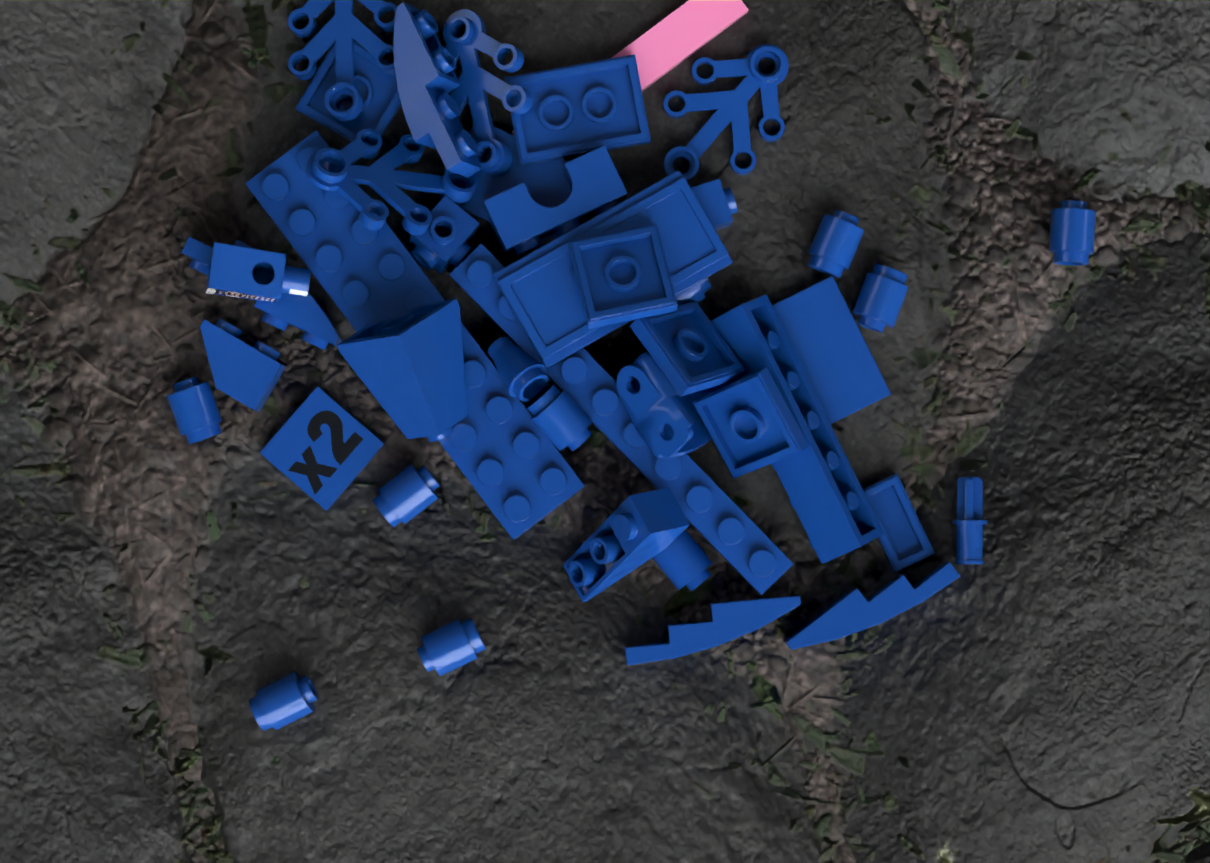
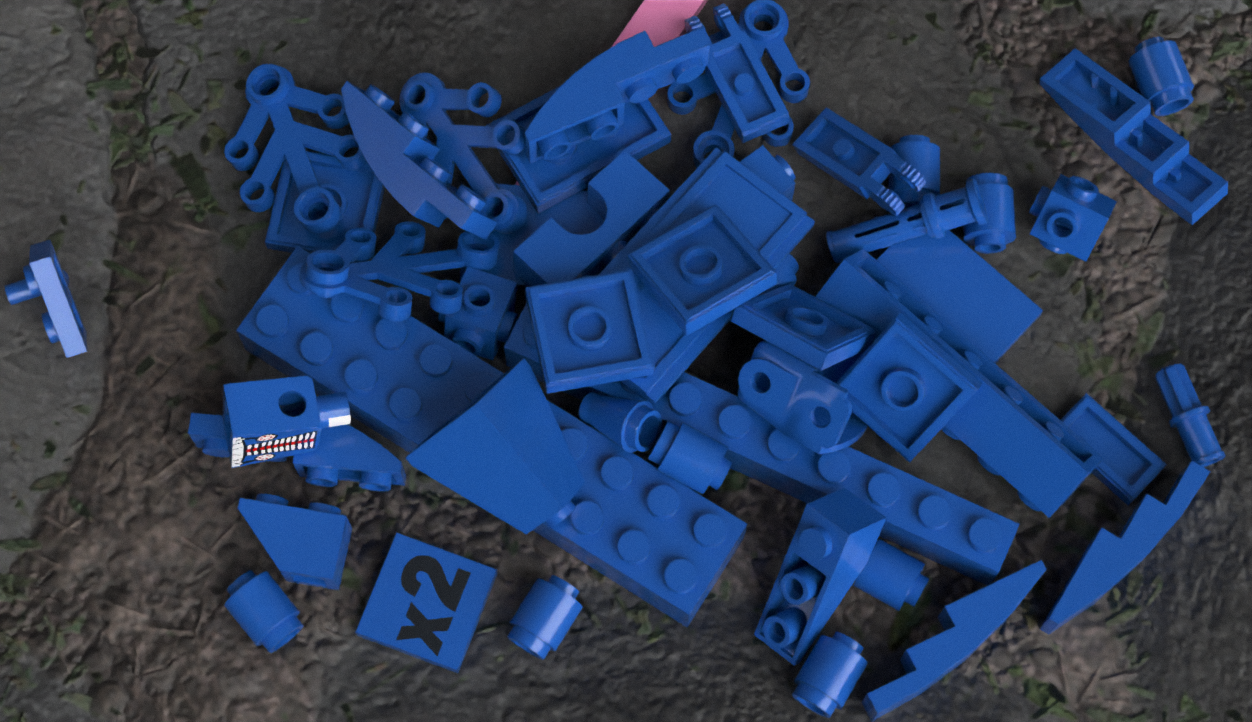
camera: 20 degrees left, 15 degrees down
none -> plate [4,240,87,358]
none -> blue slope [524,28,710,164]
none -> blue tile [525,269,655,394]
none -> blue hinge [684,3,790,143]
none -> blue hinge [792,107,927,216]
none -> blue brick [792,632,868,718]
none -> blue pin [826,178,989,263]
none -> blue brick [1029,174,1117,262]
none -> blue slope [1040,48,1228,225]

